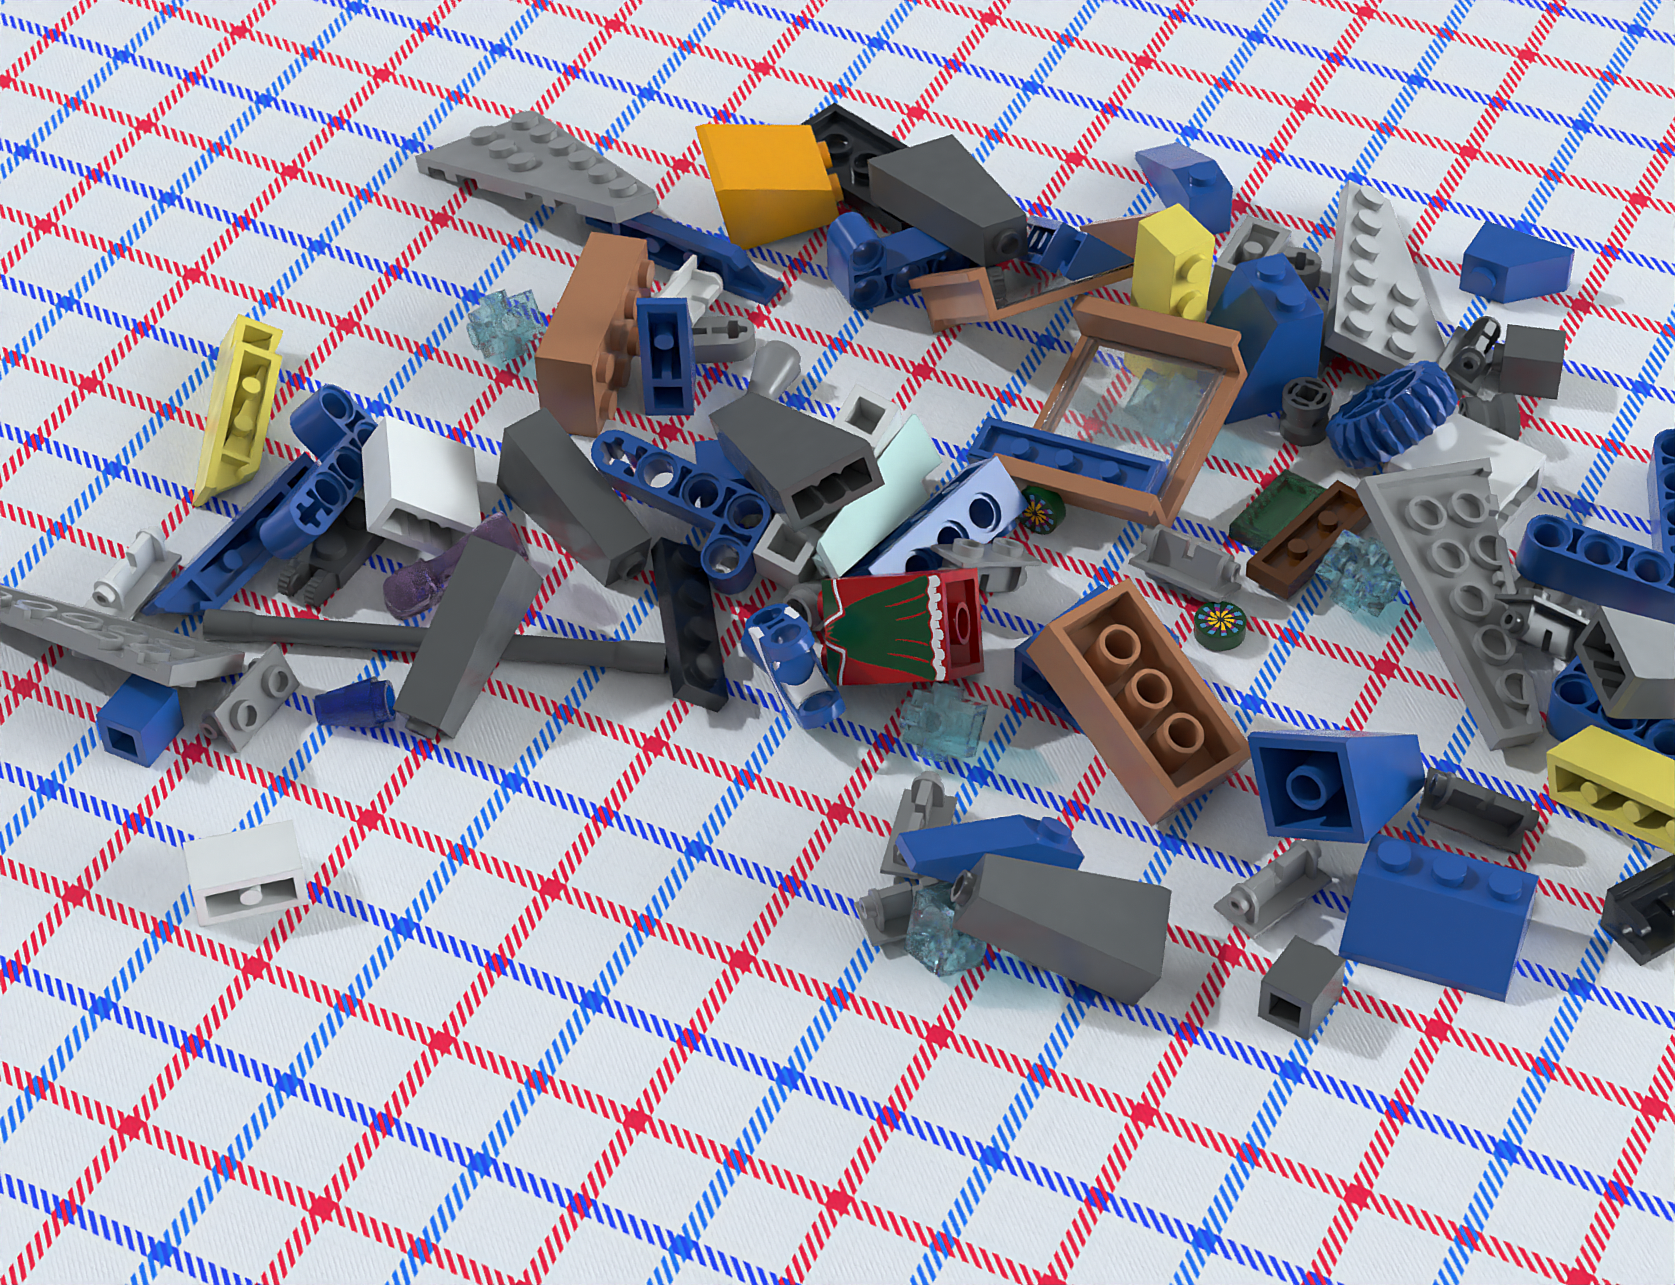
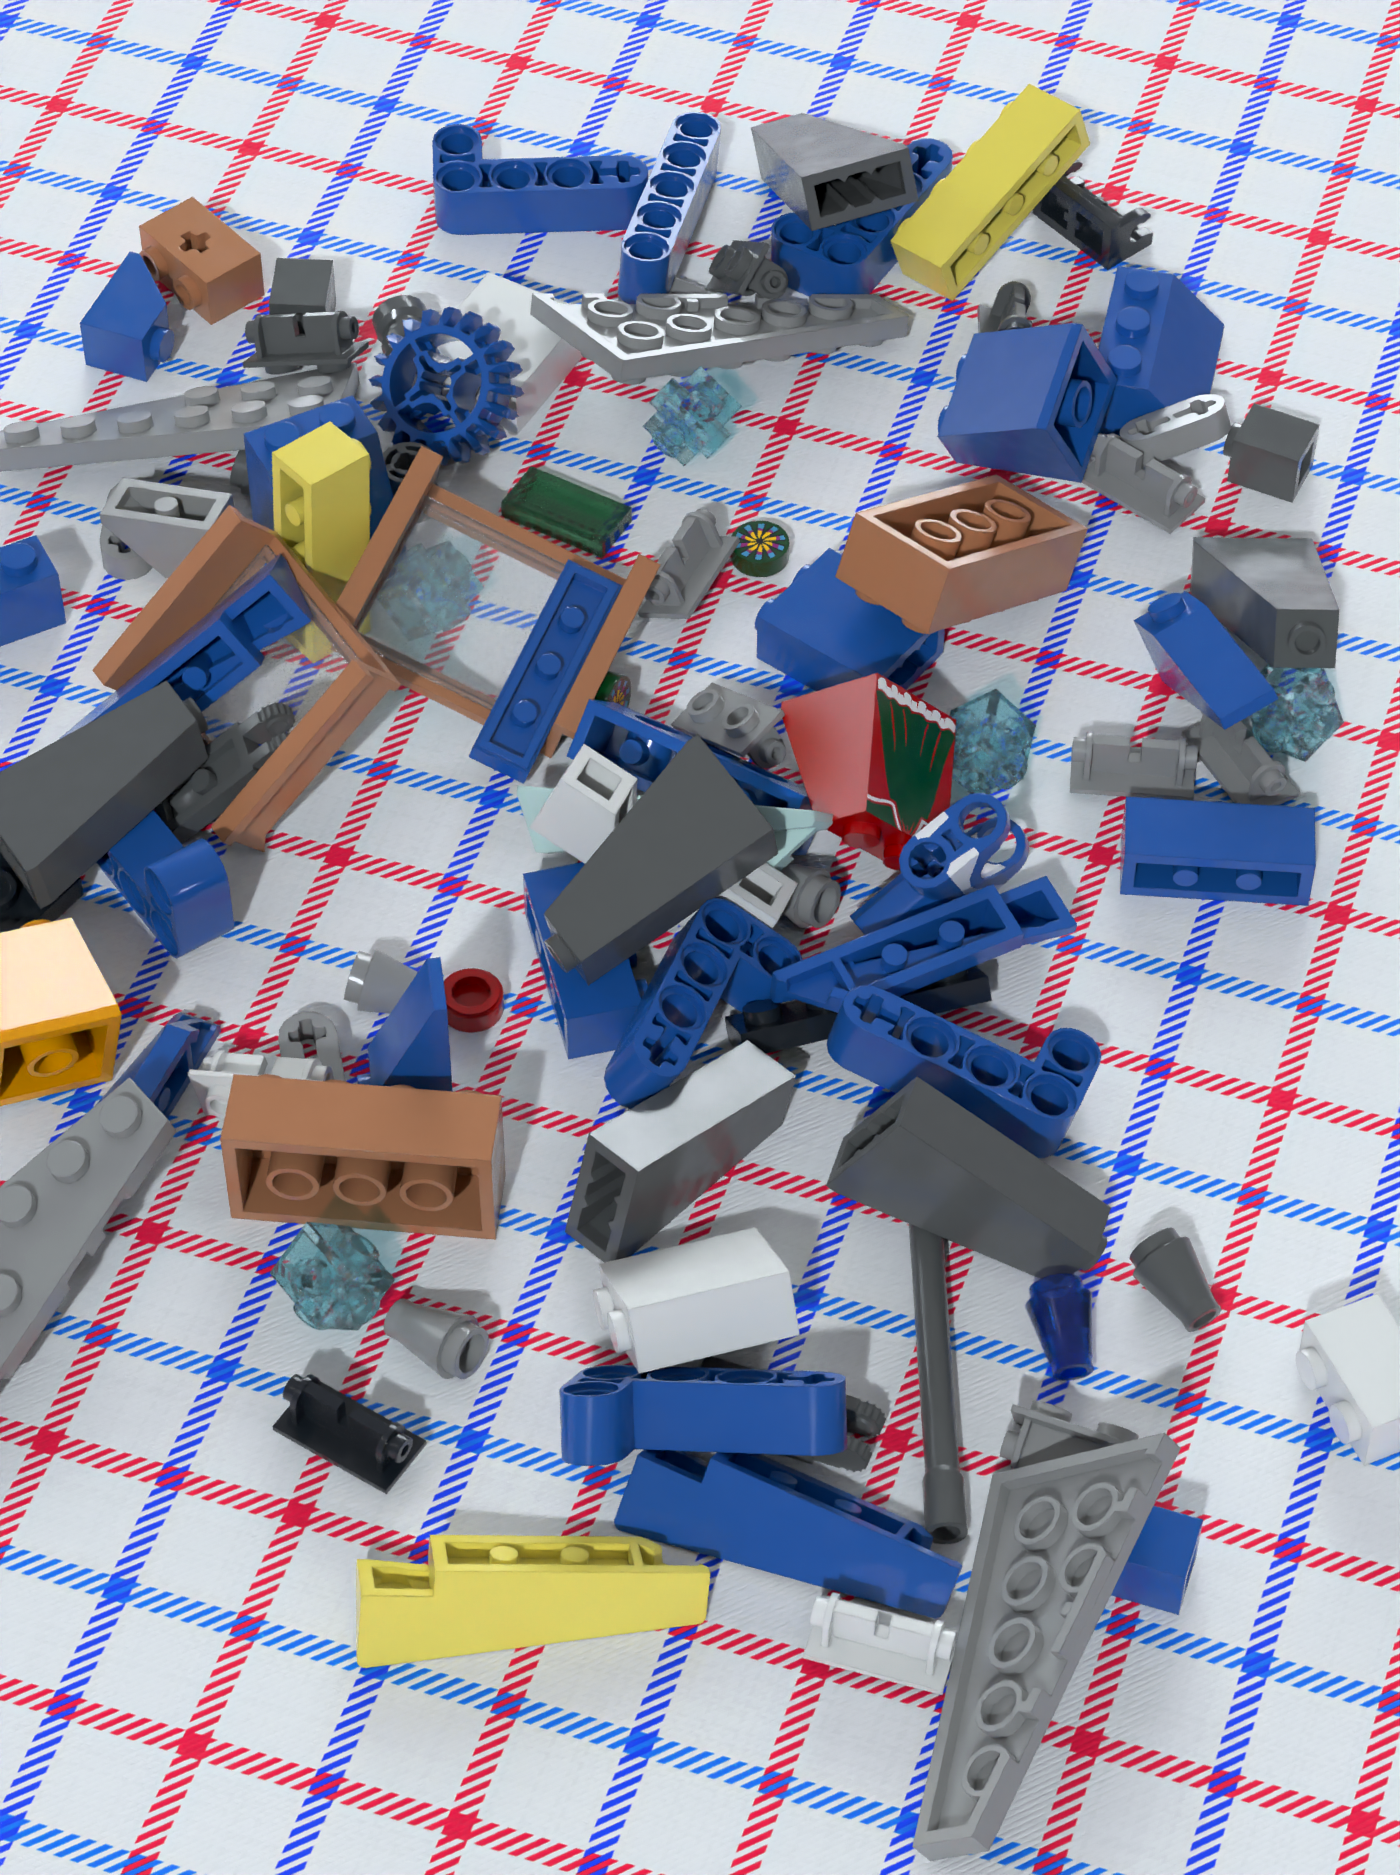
camera: 100 degrees left, 5 degrees up
clear purple piece [383,511,529,621] -> none
reddish brown plate [1245,480,1372,600] -> none
none -> nougat brick [139,196,265,325]
none -> black hinge [272,1374,426,1494]
none -> light grey cone [384,1298,489,1379]
none -> blue wedge [770,876,1077,1013]
none -> blue beam [826,986,1101,1158]
none -> light grey beam [1120,394,1231,466]
none -> blue brick [1120,797,1316,906]
none -> dark grey cone [1129,1228,1222,1332]

